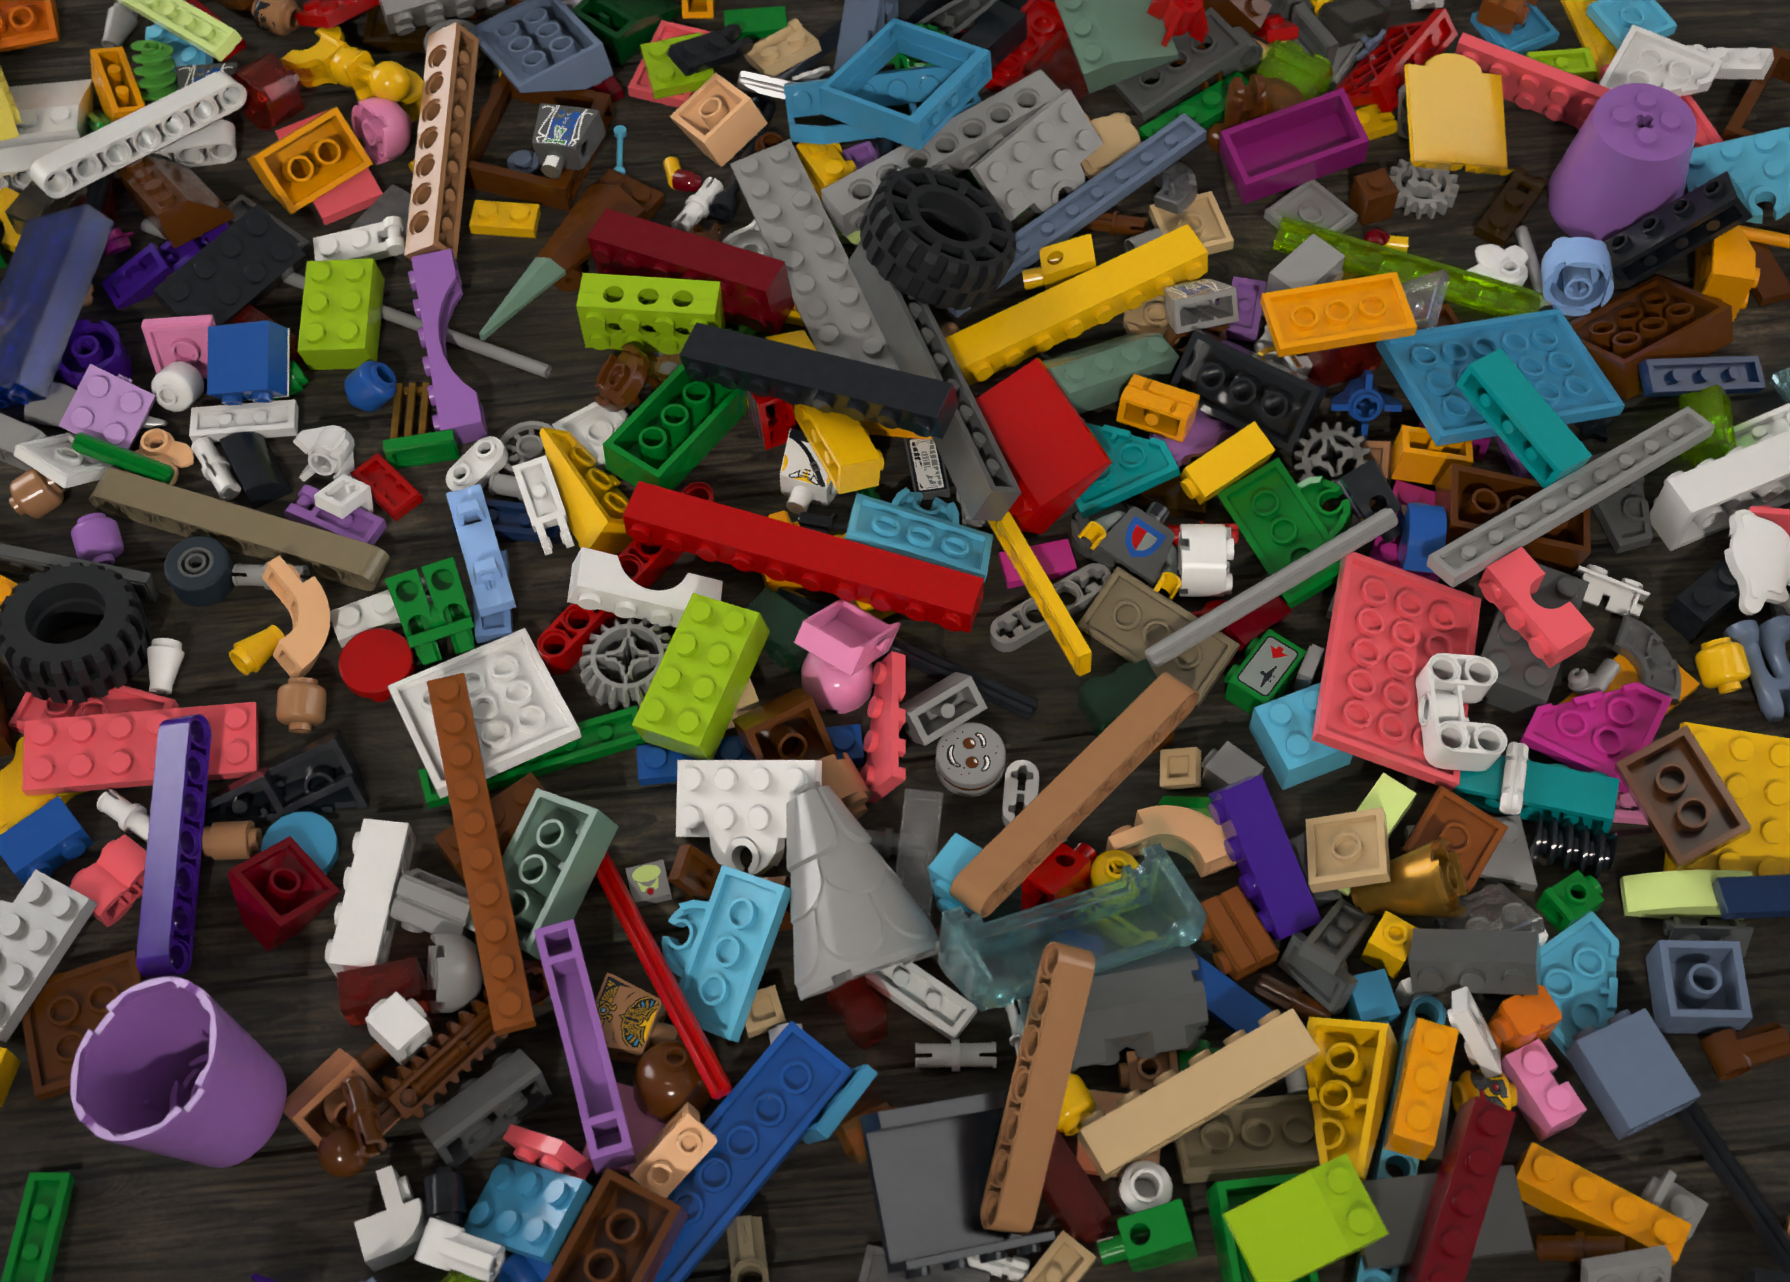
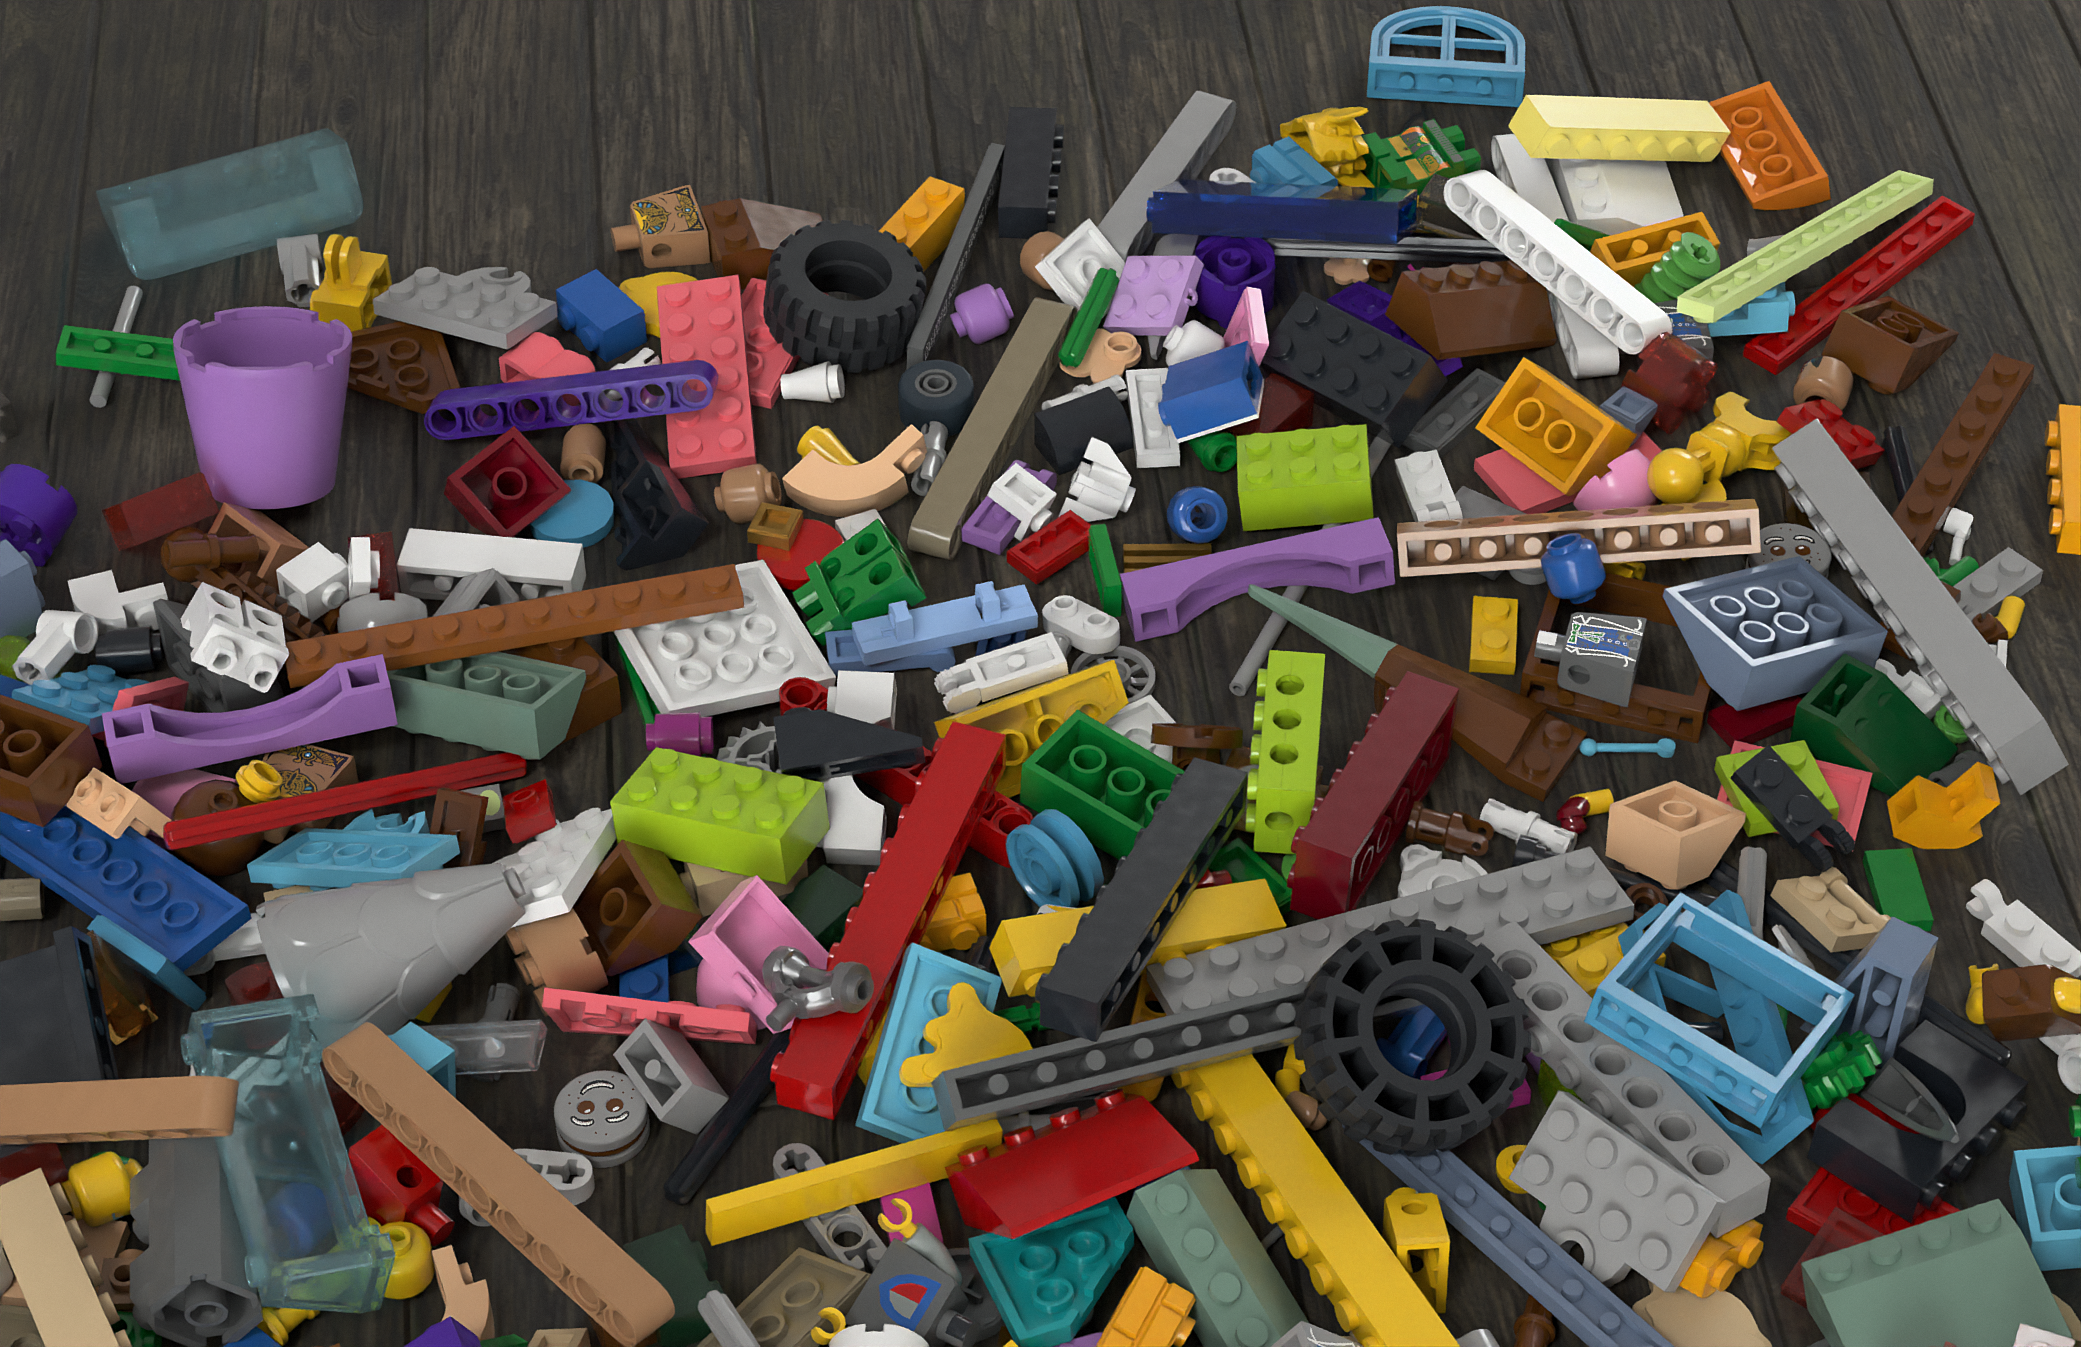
camera: 90 degrees right, 15 degrees down
none -> clear red panel [102,472,219,550]
none -> white hips [181,582,289,693]
none -> yellow plate [236,760,283,803]
none -> white plate [348,537,380,600]
none -> red plate [502,779,557,844]
none -> magenta brick [646,712,714,757]
none -> pearl gold tile [747,502,804,551]
none -> flat silver piece [762,946,874,1031]
none -> black slope [773,707,926,781]
none -> yellow tile [899,982,1033,1110]
none -> dark azure wheel [1006,809,1104,908]
none -> blue head [1541,533,1606,604]
none -> sand blue slope [1600,386,1659,447]

